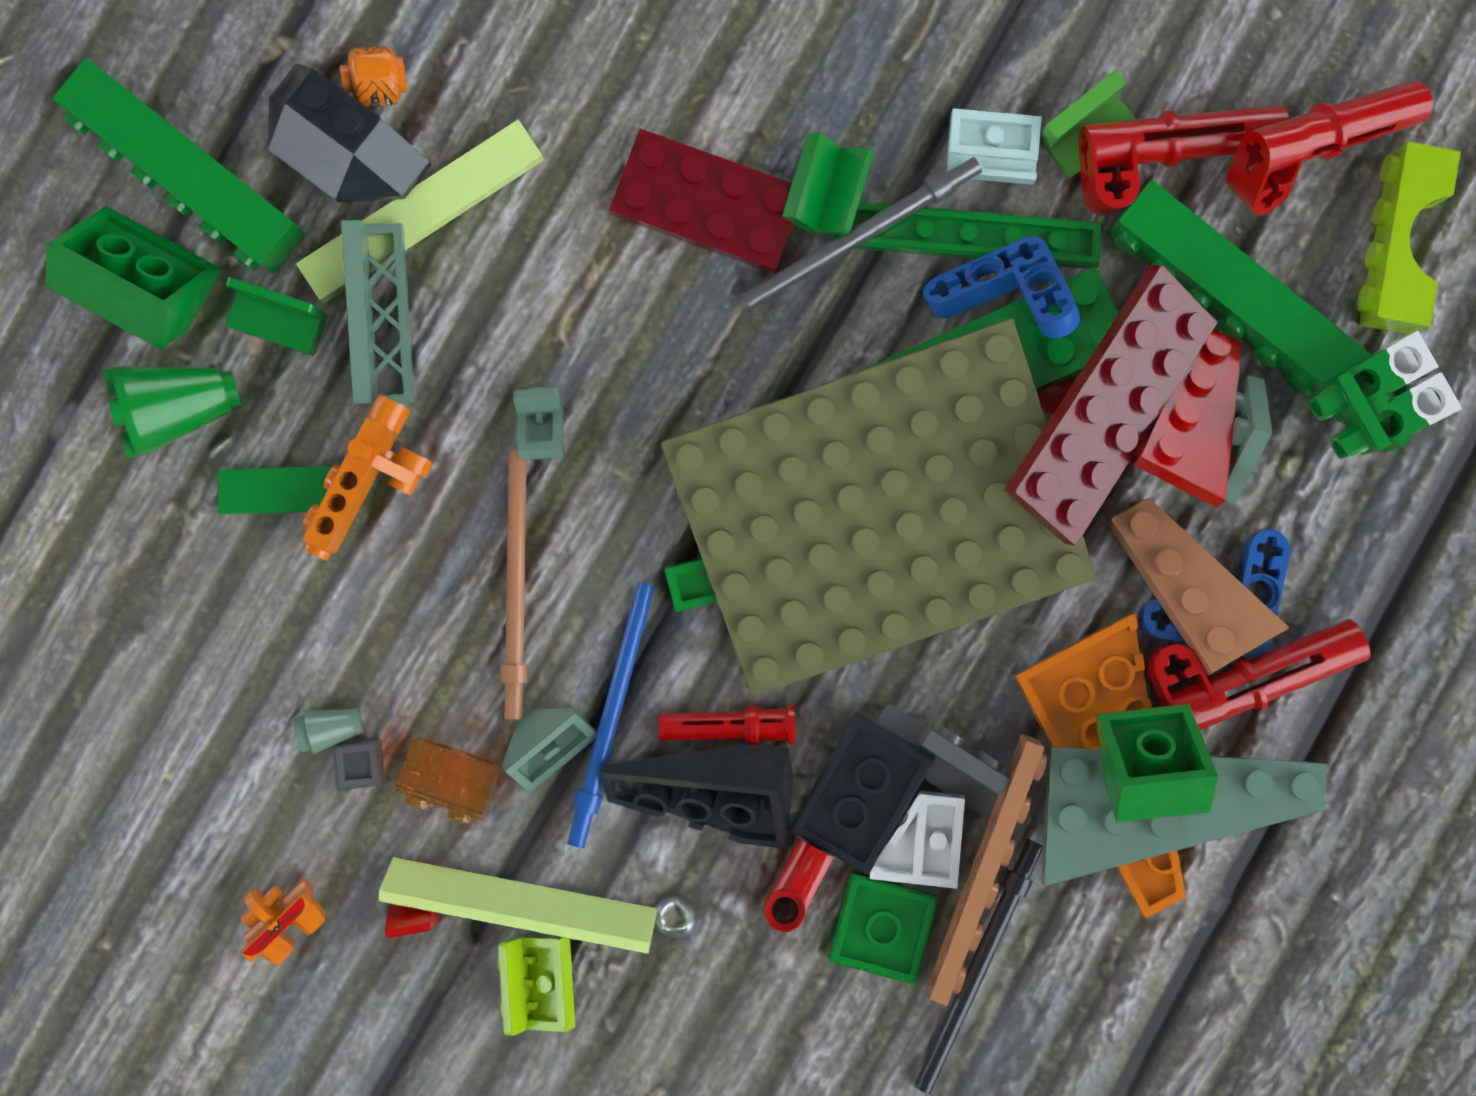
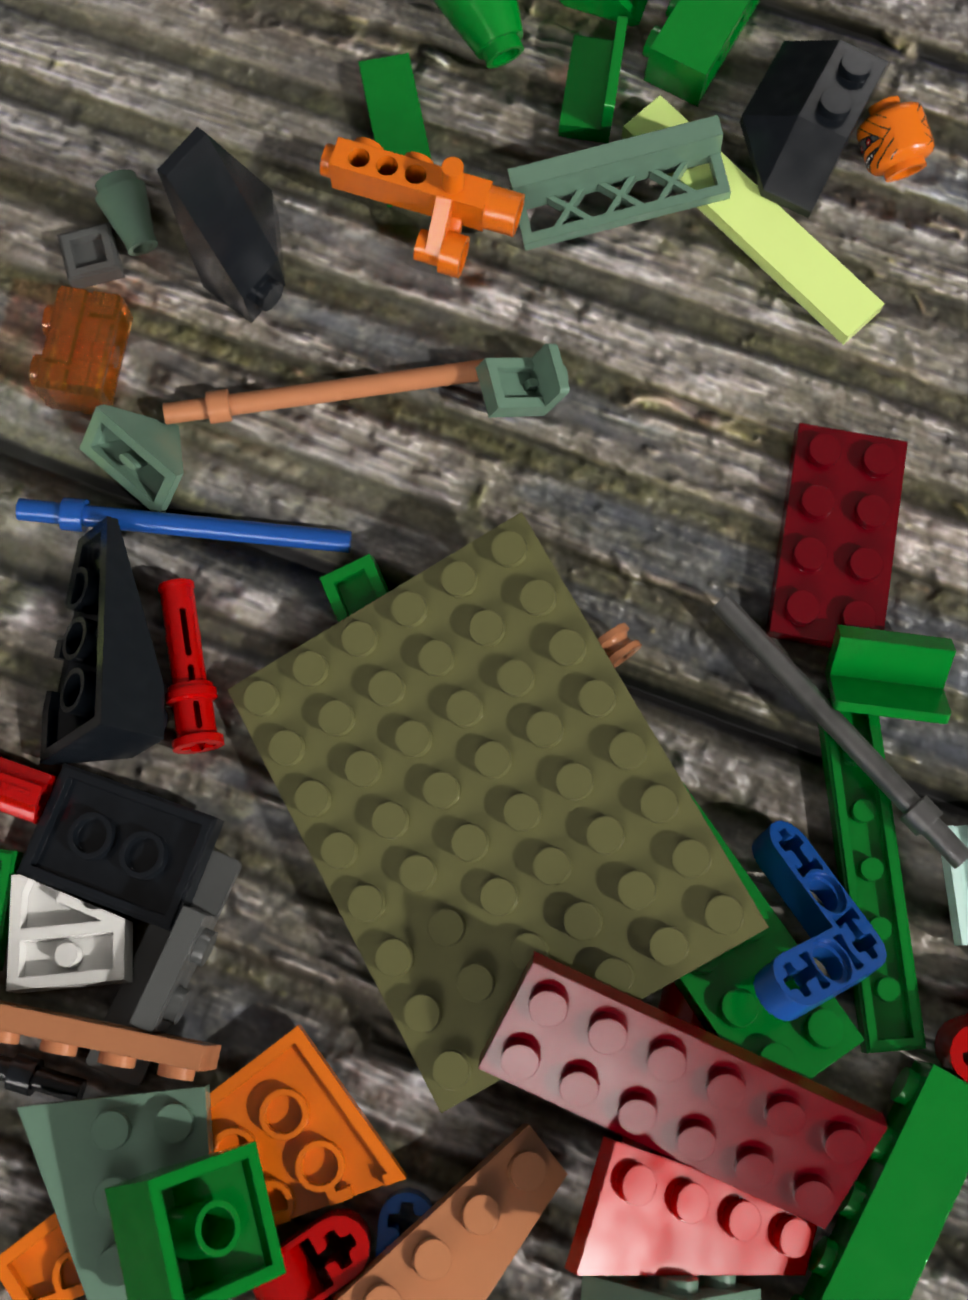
camera: 75 degrees right, 10 degrees down
none -> black wedge [157,127,285,323]
none -> nougat bush [598,623,642,668]

